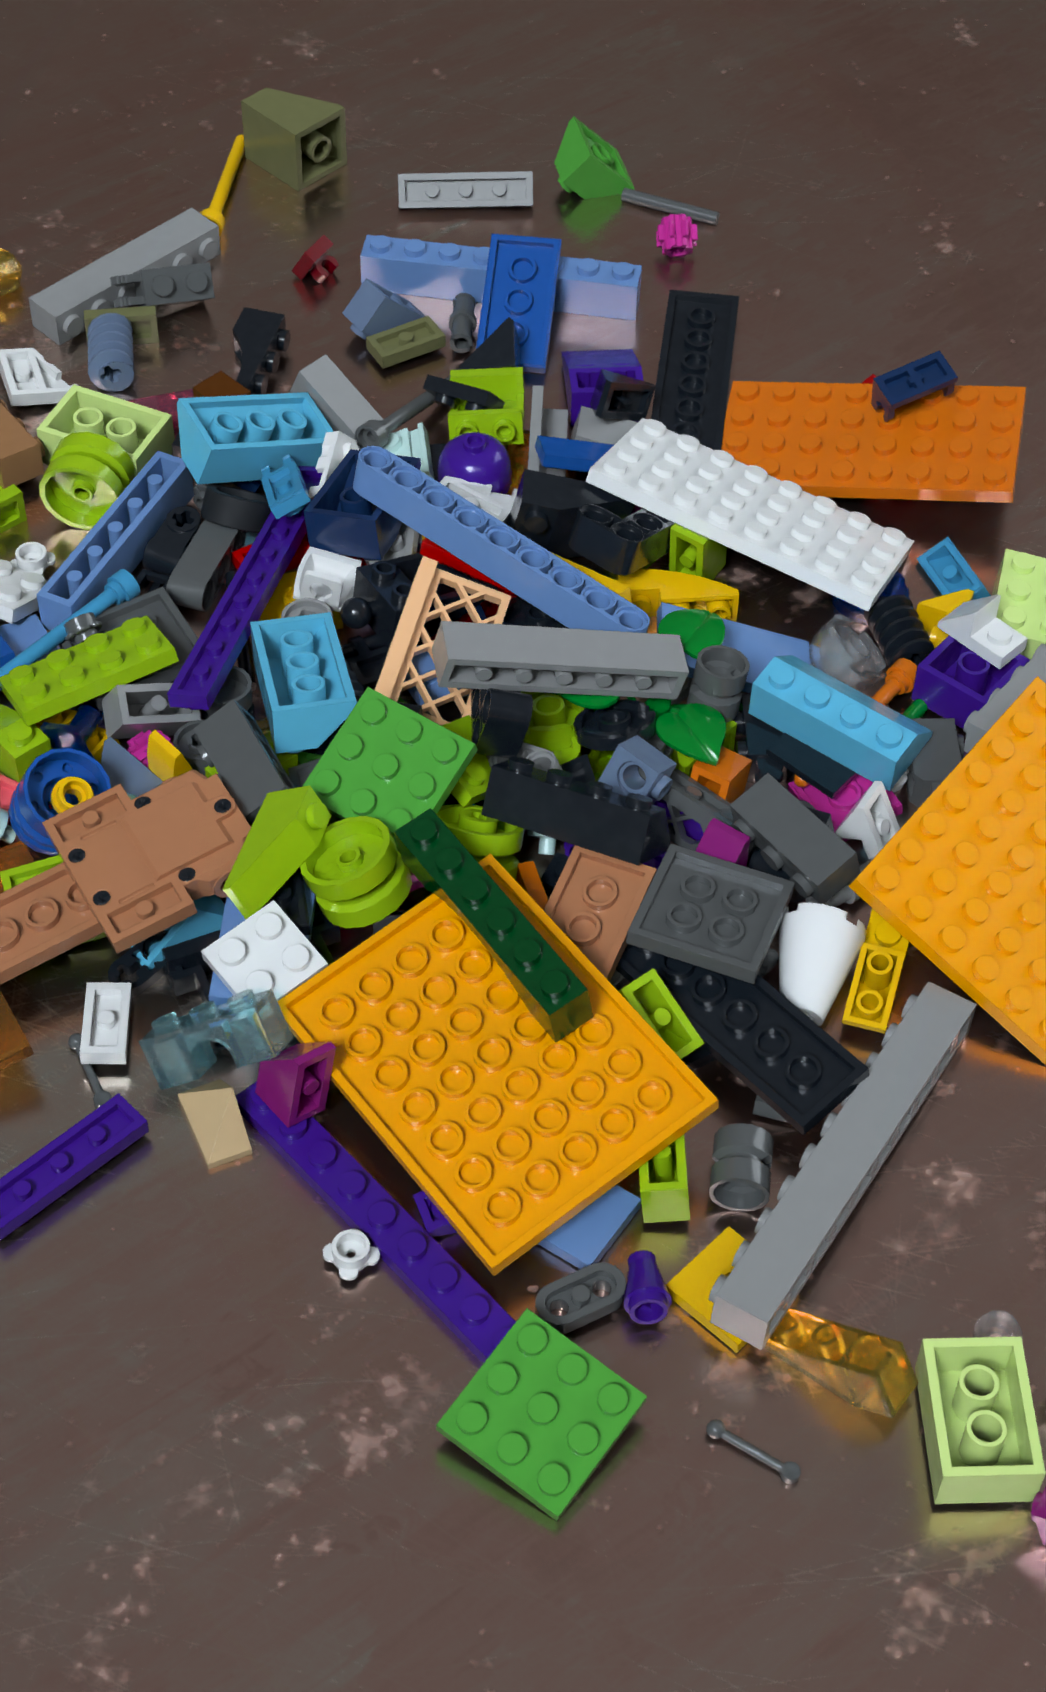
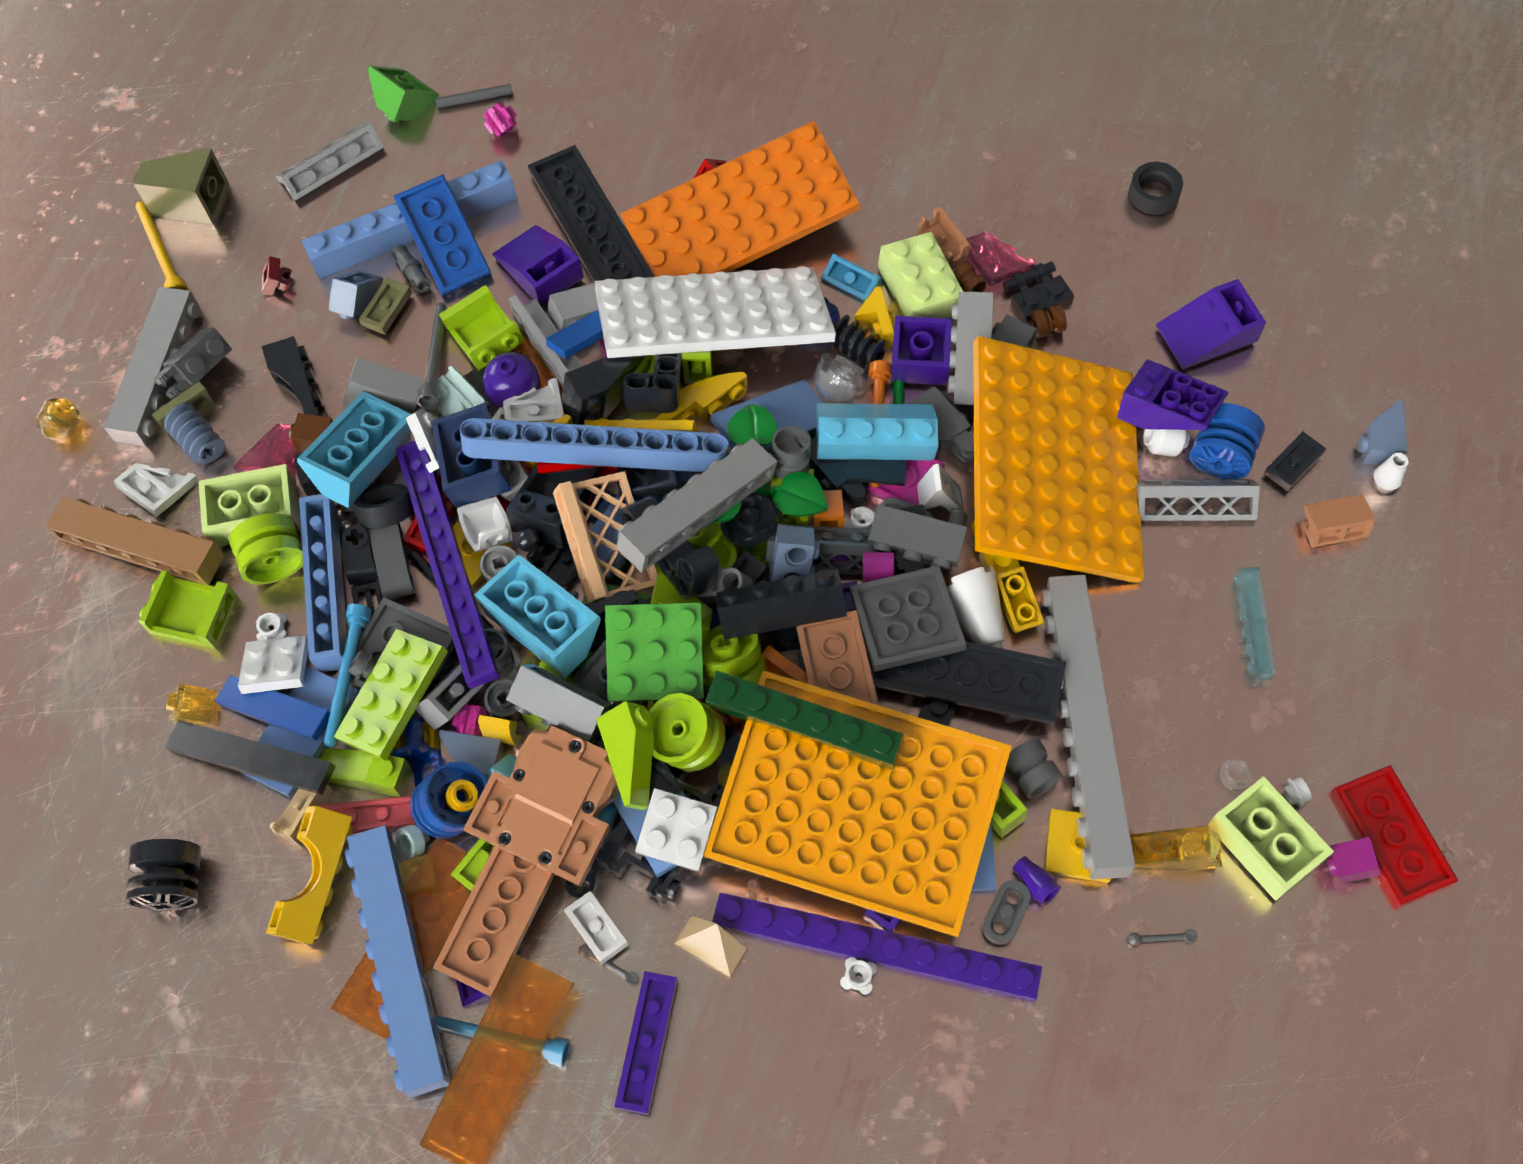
camera: 30 degrees left, 15 degrees up
clear light blue arch [139,989,294,1090] -> none
magenta slope [255,1041,336,1128] -> none
dark azure hinge [261,454,311,519] -> none
black plate [423,374,505,410] -> none
bright green plate [436,1308,647,1521] -> none
black slope [459,317,520,370] -> none
black slope [590,369,656,420] -> none
lime slope [618,968,705,1059] -> none
dark blue hinge [871,350,958,422] -> none
white slope [937,595,1028,670] -> none

